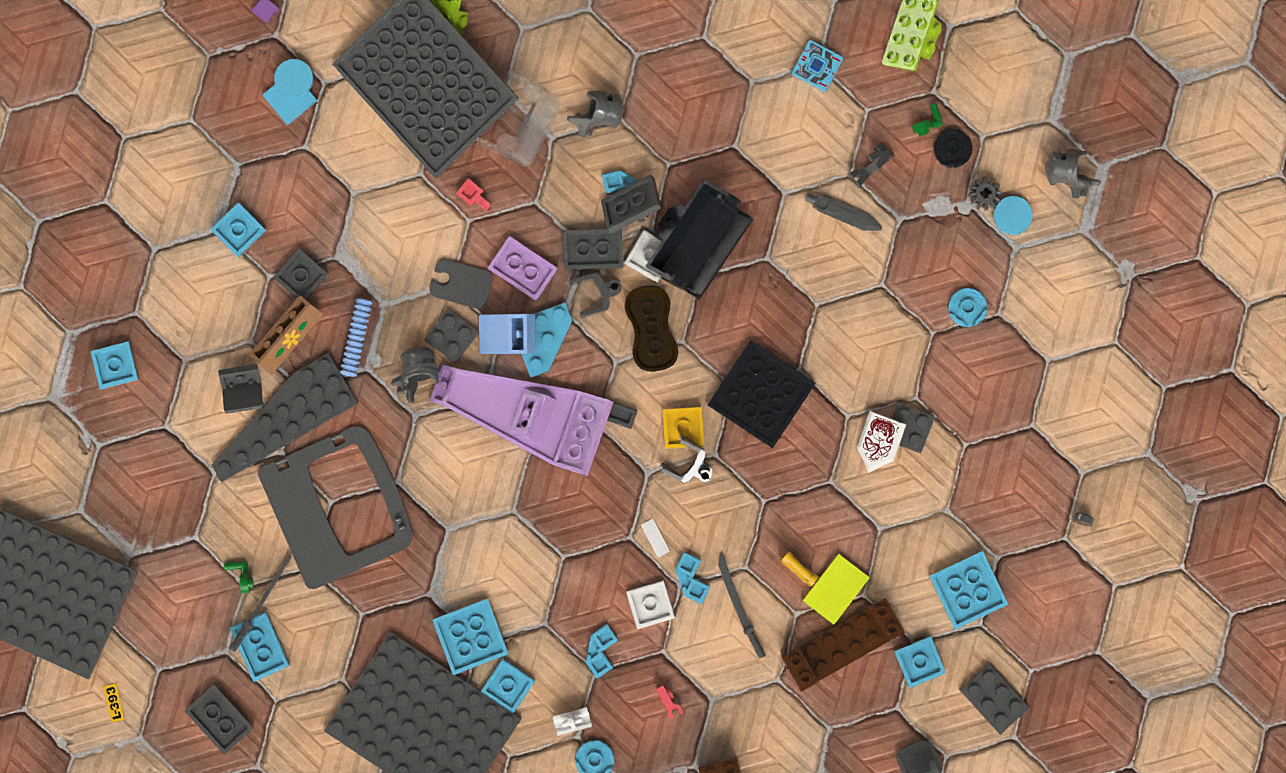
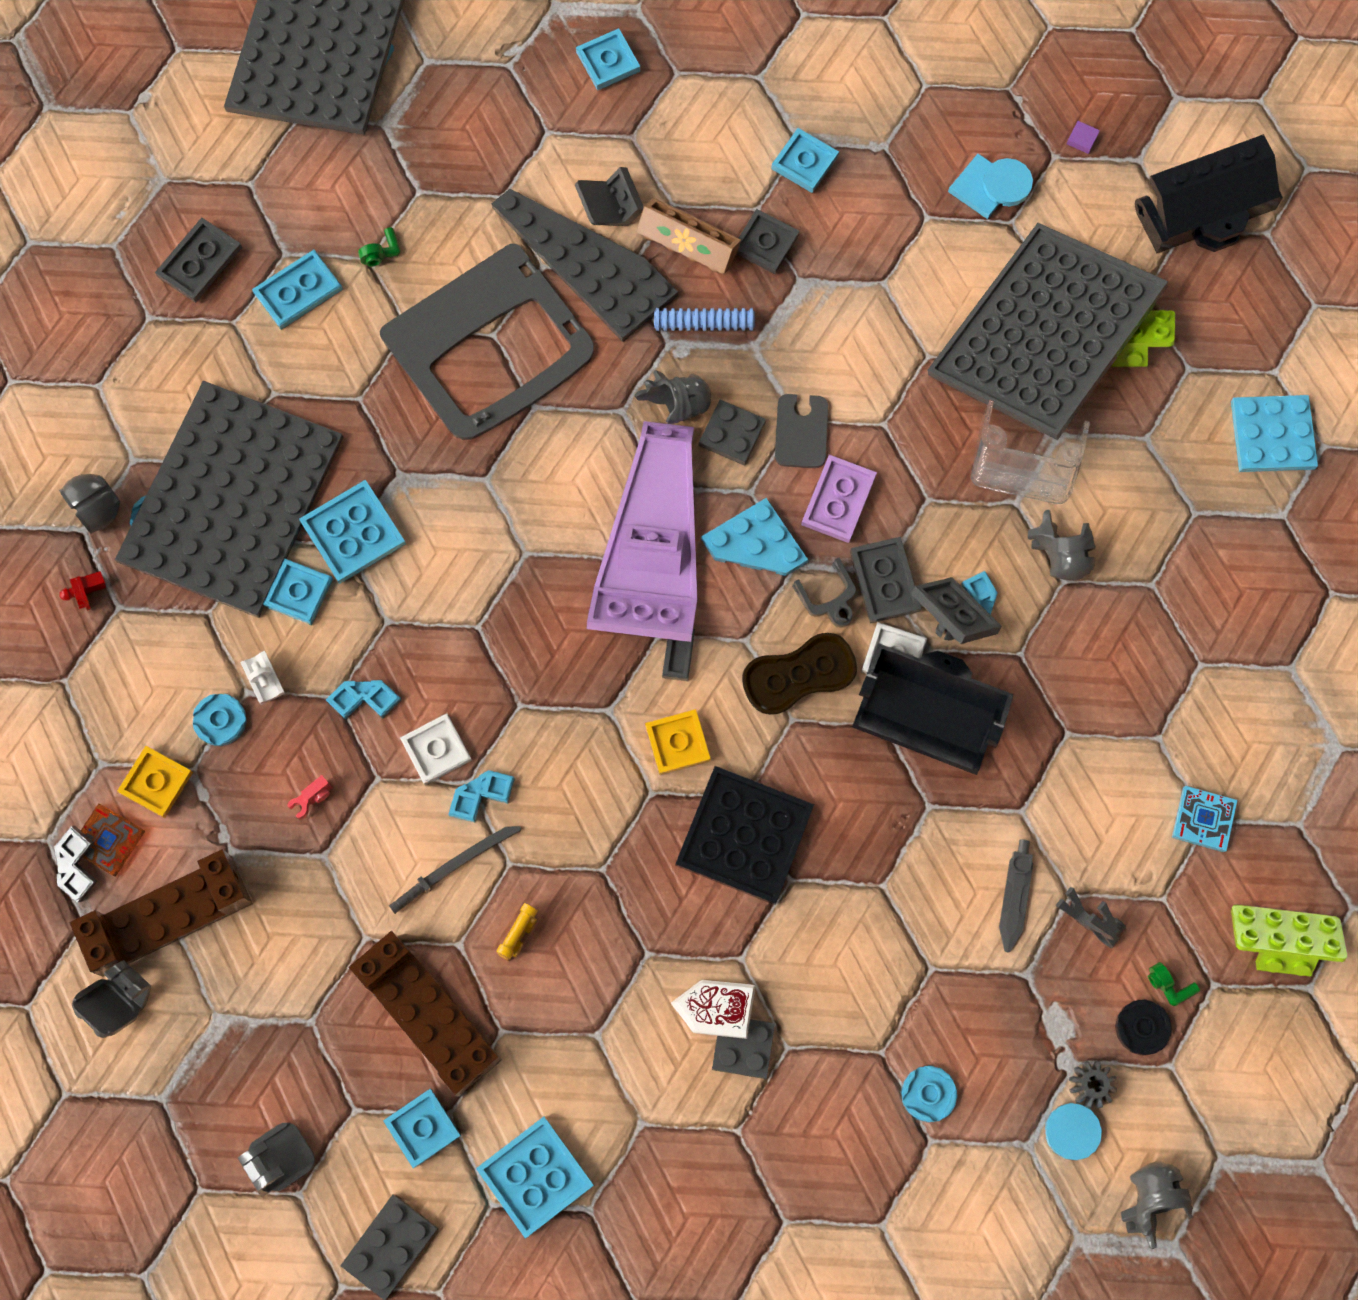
camera: 75 degrees right, 10 degrees down
yellow sticker [103,683,125,723] -> none
dark grey sword [229,555,292,652] -> none
coral plate [456,178,491,211] -> none
light blue slope [479,314,536,354] -> none
white sticker [641,519,670,558] -> none
piece [660,434,712,483] -> none
neon yellow tile [803,554,870,625] -> none

